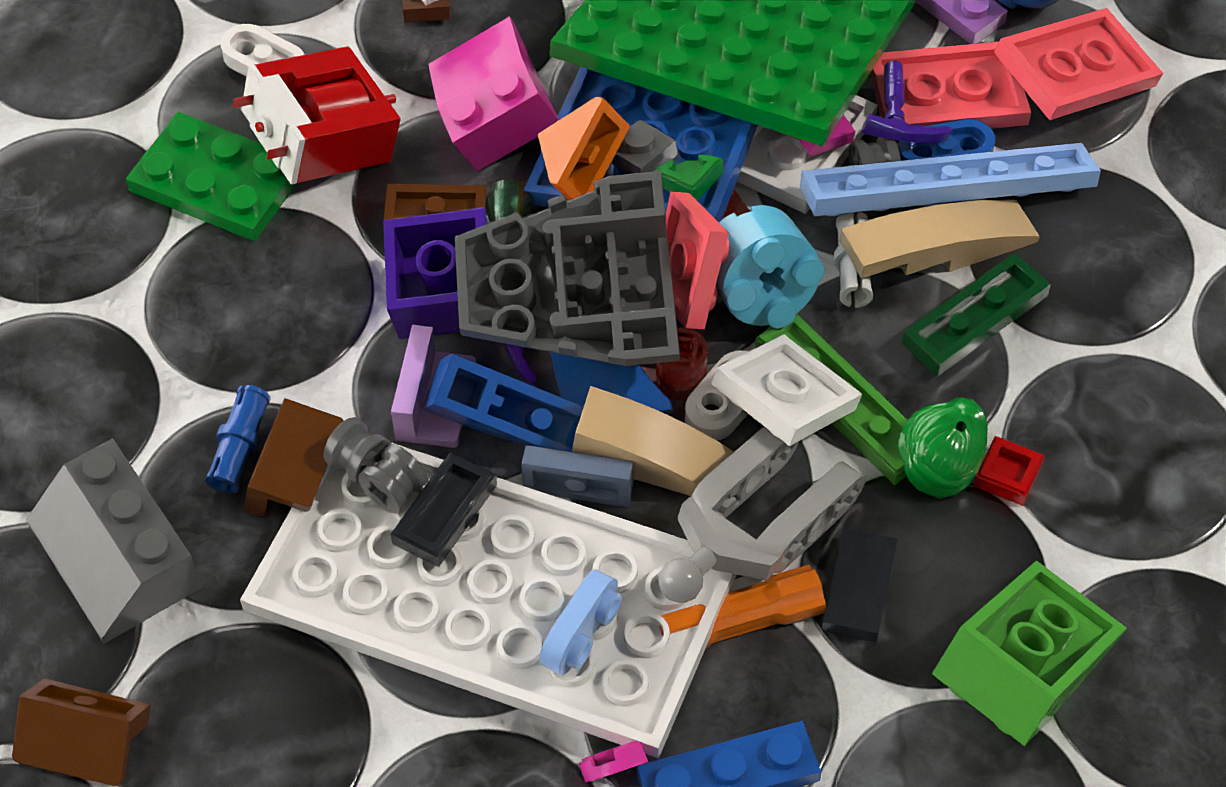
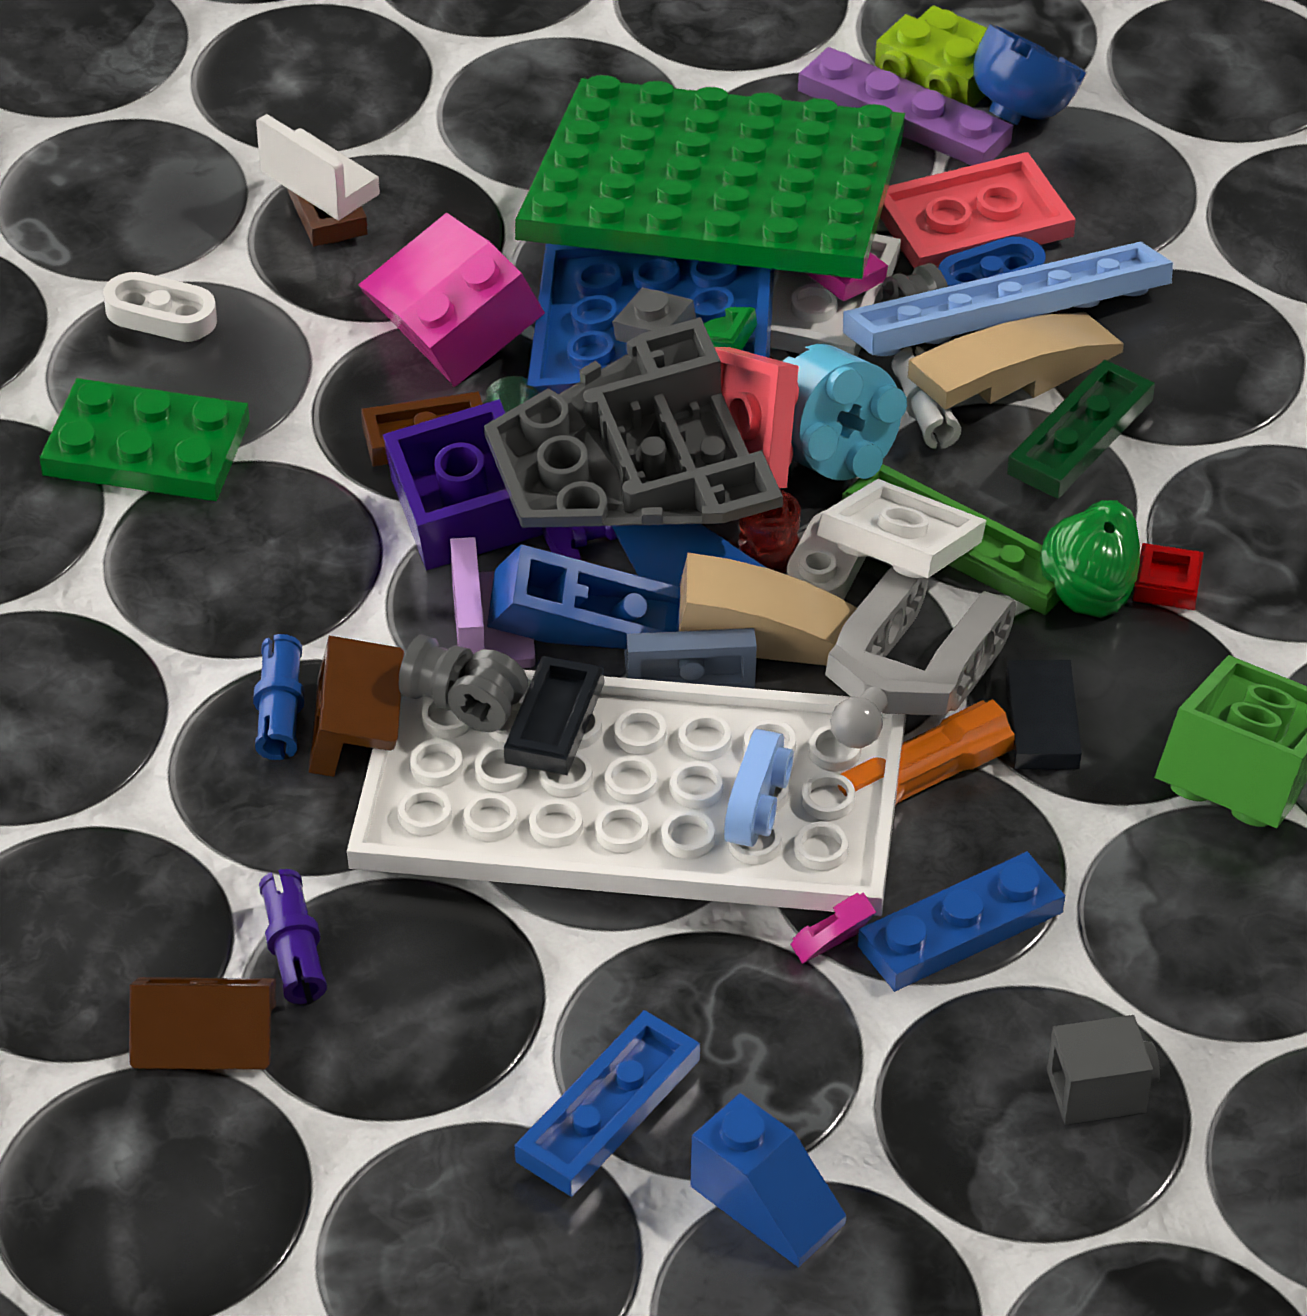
camera: 15 degrees left, 10 degrees down
dark grey slope [26,438,202,644] -> none
red piece [232,46,401,184] -> none
orange slope [538,97,630,200] -> none
dark purple piece [862,61,952,143] -> none
coral plate [994,8,1164,120] -> none
none -> dark purple pin [259,869,327,1004]

